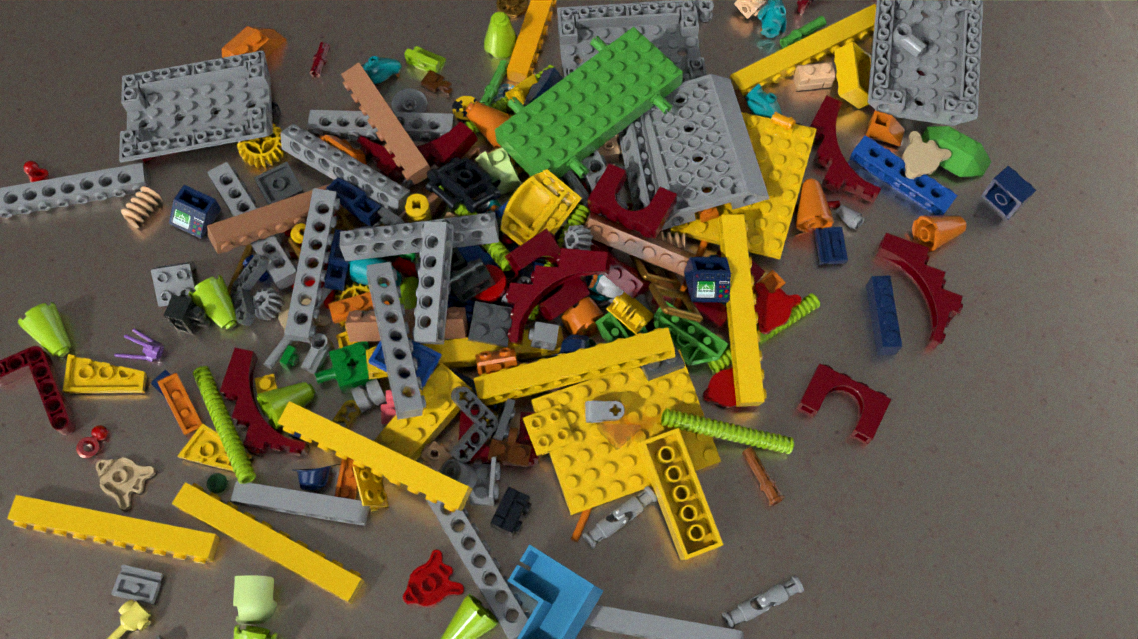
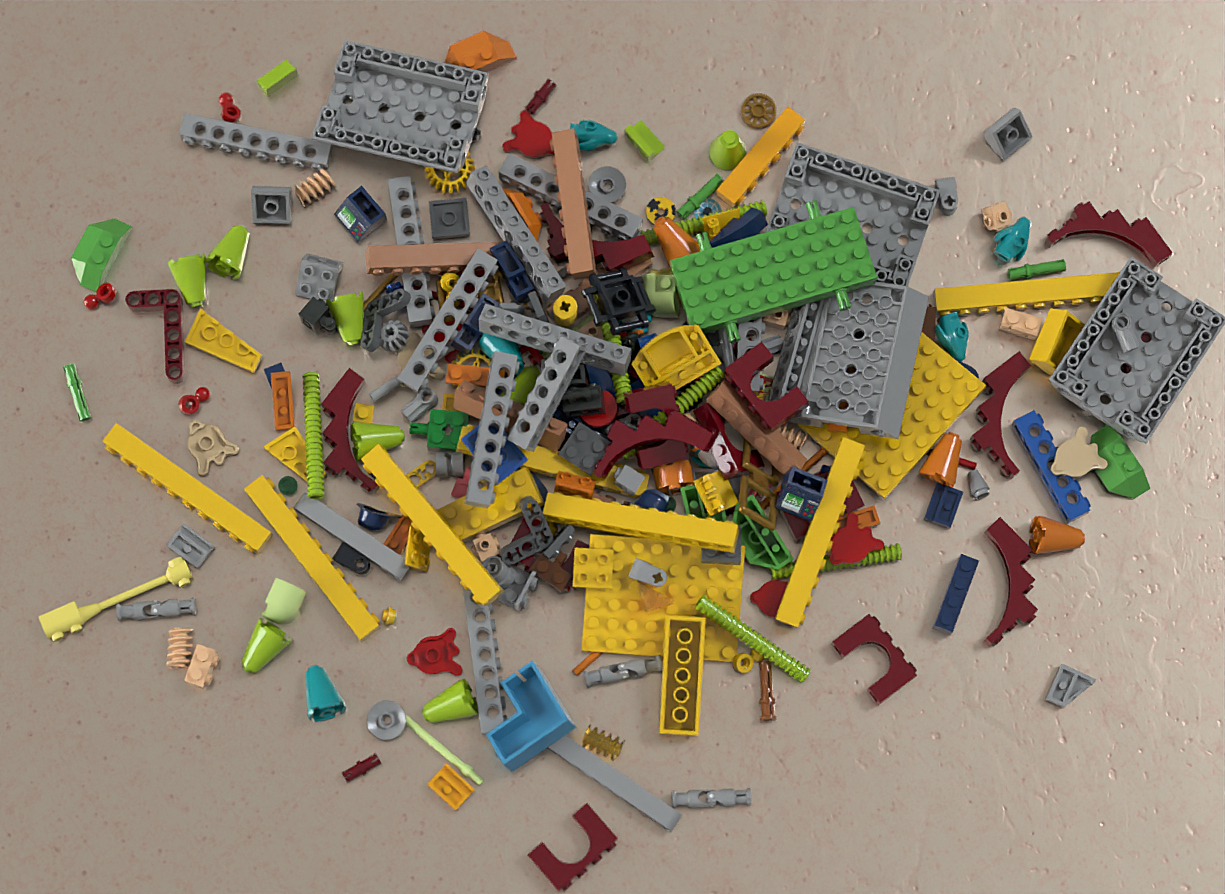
camera: 25 degrees right, 10 degrees up
medium lavender plant [114,328,164,362] -> none
green plate [279,345,299,371] -> none
reddish brown plate [420,70,453,95] -> none
black brick [490,487,532,537] -> none
light grey gear [562,225,594,251] -> none
light orange pin [771,112,796,131] -> none
orange slope [866,111,905,146] -> none
dark blue brick [981,166,1036,220] -> none
none -> lime cone [205,225,249,279]
none -> light grey brick [251,186,292,224]
none -> lime panel [256,59,298,97]
none -> black piece [332,542,370,575]
none -> yellow plate [381,606,396,626]
none -> red tile [502,110,555,159]
none -> clear yellow piece [582,724,625,761]
none -> yellow plate [733,648,765,673]
none -> light grey wing [1045,664,1096,708]

